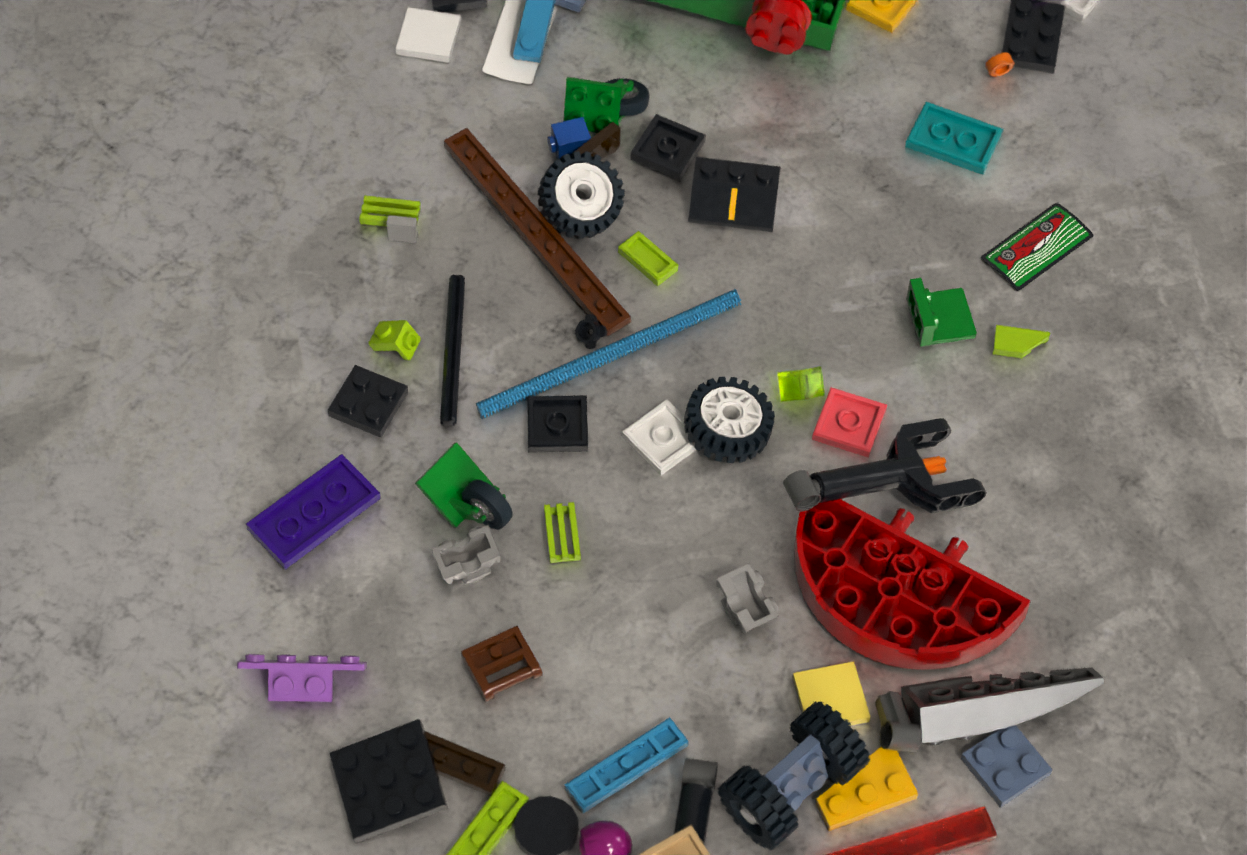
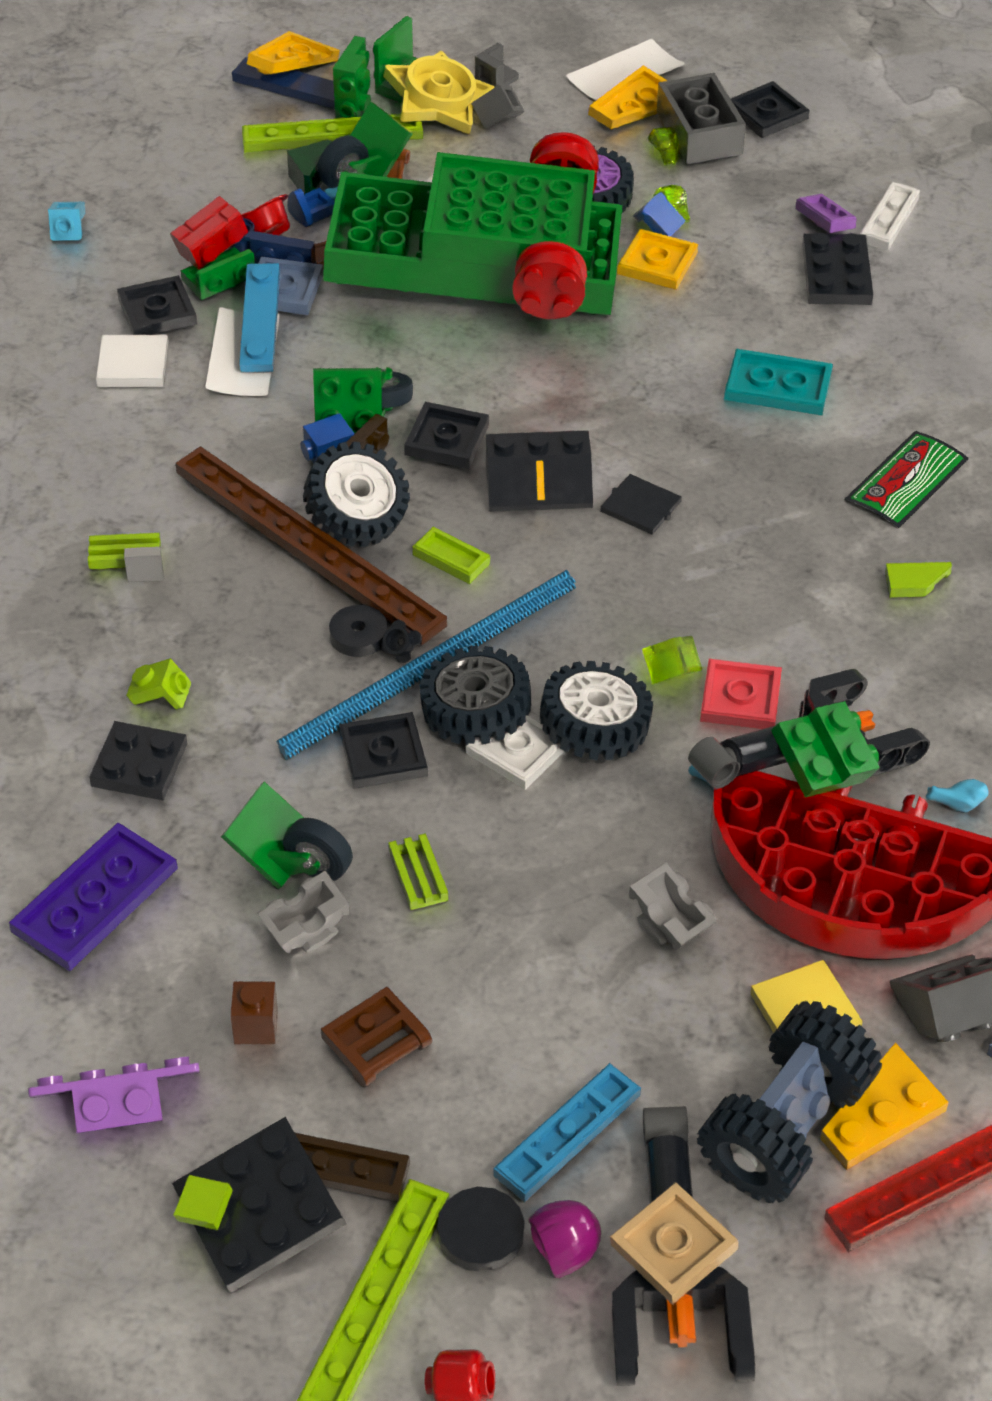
camera: 10 degrees left, 10 degrees down
black axle [440,274,465,427] -> none
dark grey piece [875,691,922,753] -> none
green bracket [906,278,977,347] -> none
orange tile [985,53,1014,77] -> none
none -> lime tile [174,1175,233,1230]
none -> reddish brown brick [231,981,278,1044]
none -> black piece [329,605,387,657]
none -> black wheel [420,646,532,745]
none -> black piece [600,474,682,535]
none -> green plate [771,701,880,798]
none -> medium azure animal [925,779,989,813]

